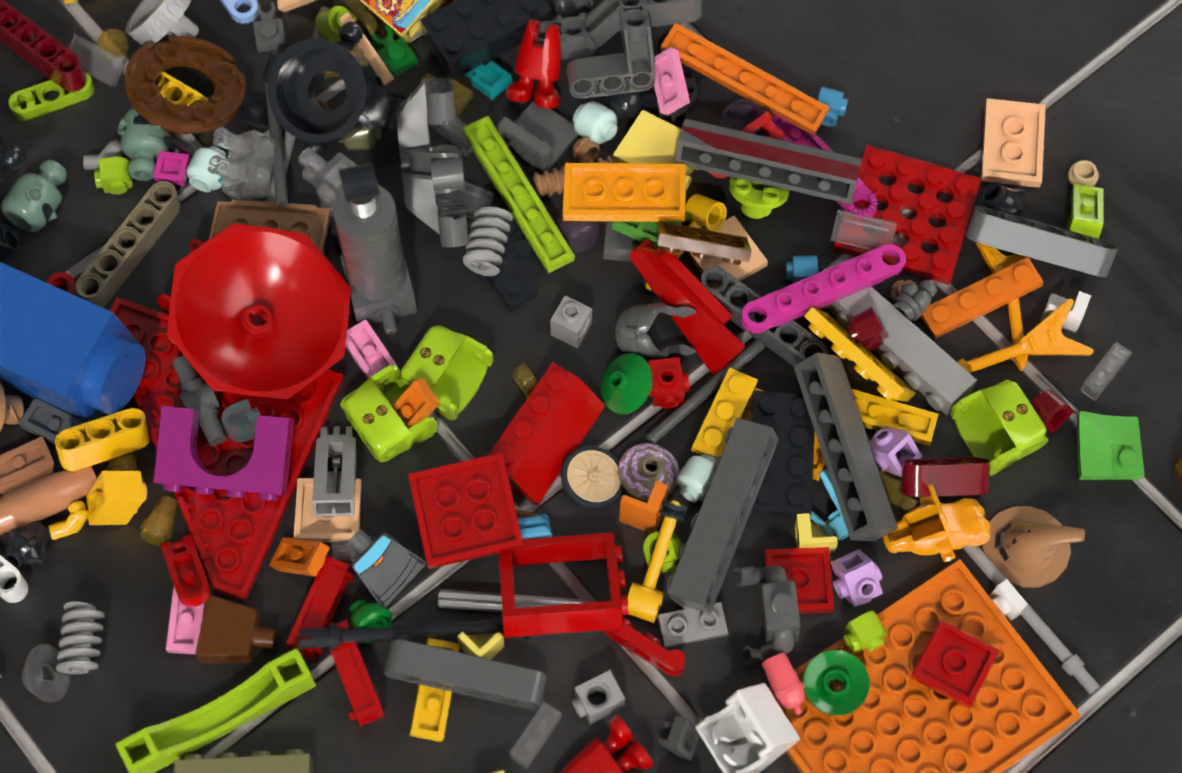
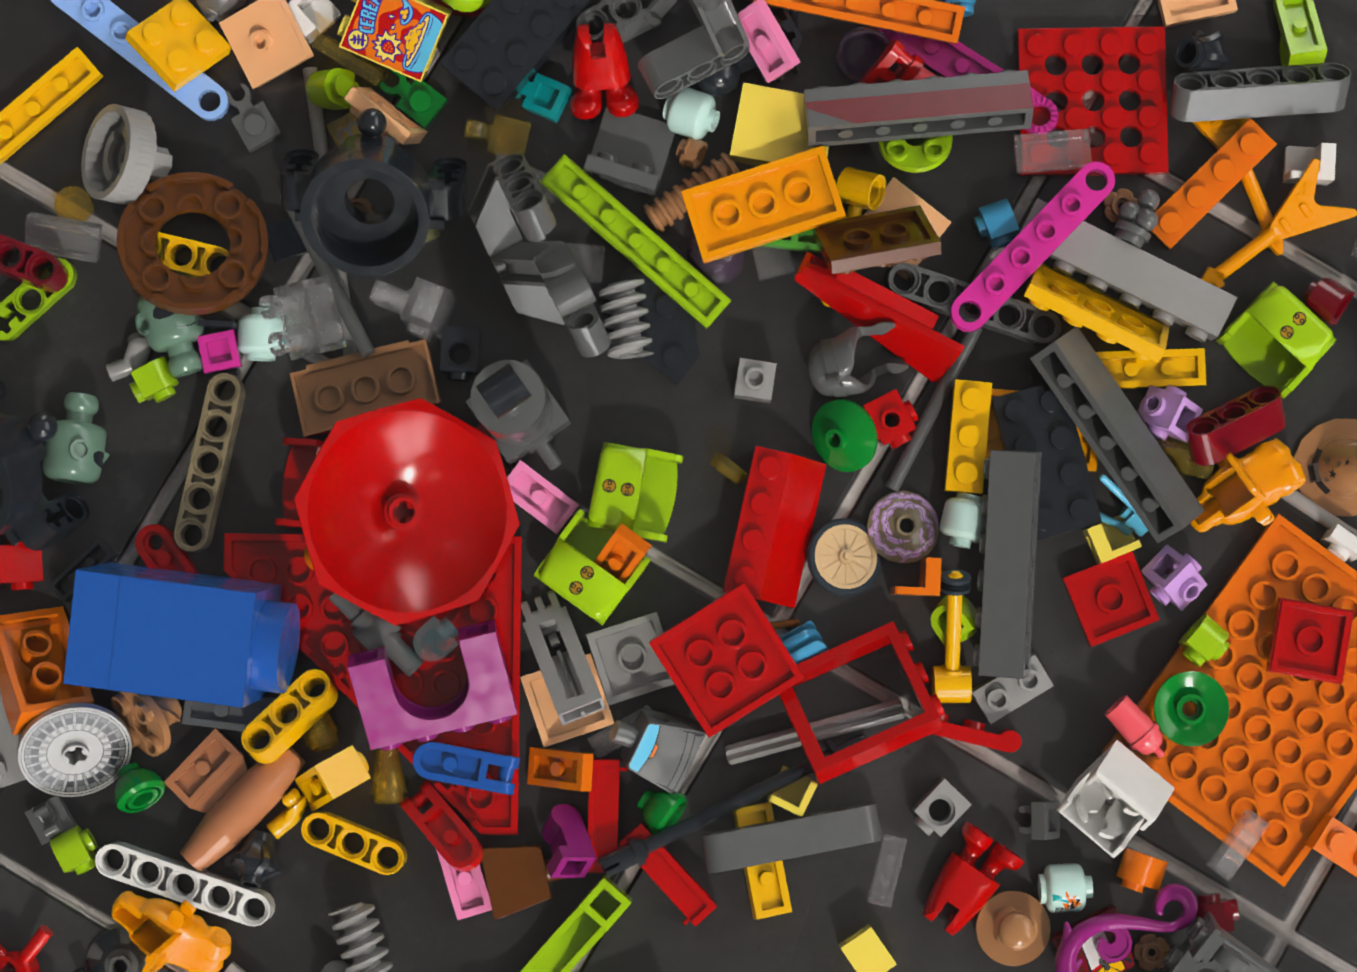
camera: 20 degrees left, 20 degrees up
dark grey torso [734,566,800,666] -> none
dark red plate [847,307,889,351] -> none
none -> yellow beam [301,810,407,875]
none -> blue plate [413,742,520,795]
none -> magenta leg [541,804,596,878]
none -> light grey plate [586,612,674,705]

